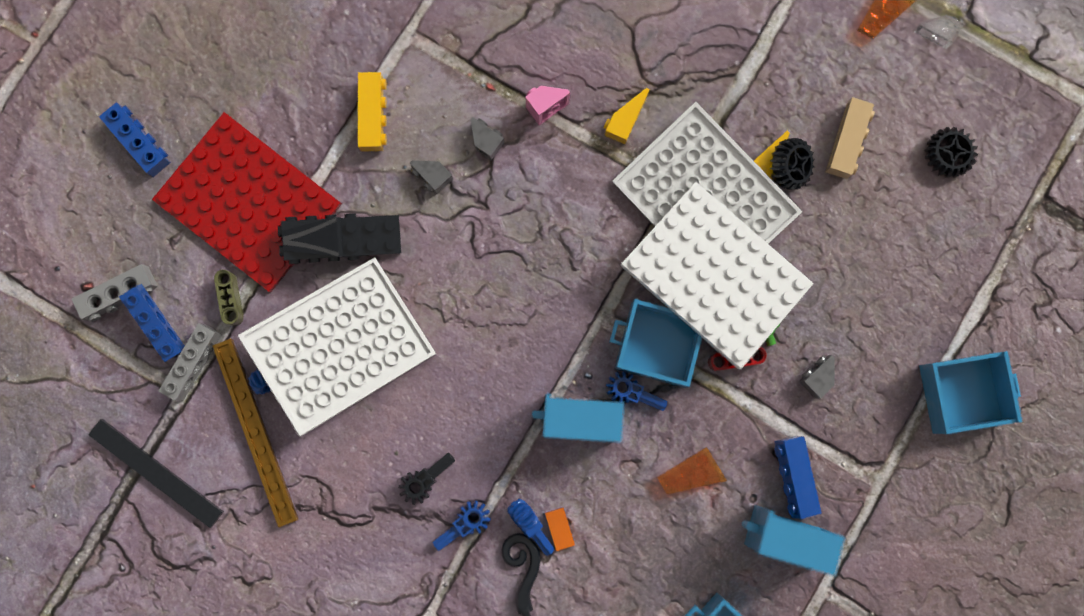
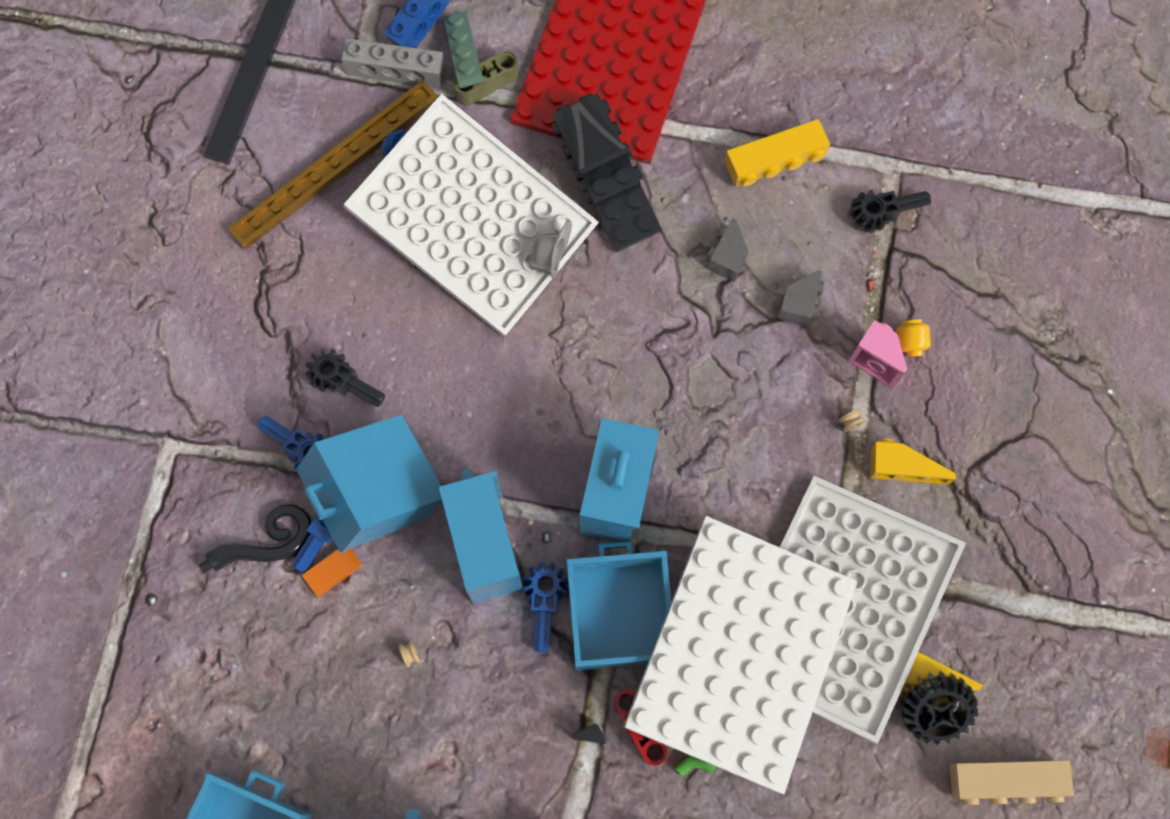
camera: 70 degrees right, 10 degrees down
clear orange wing [656,447,727,495] -> none
none -> dark azure container [296,415,442,554]
none -> tan bush [398,639,421,668]
none -> sand green plate [443,11,484,88]
none -> light grey piece [530,220,572,279]
none -> black slope [572,724,606,745]
none -> dark azure container [580,418,659,542]
none -> tan bush [839,409,865,432]
none -> black gear [849,189,931,234]
none -> yellow head [895,319,931,357]

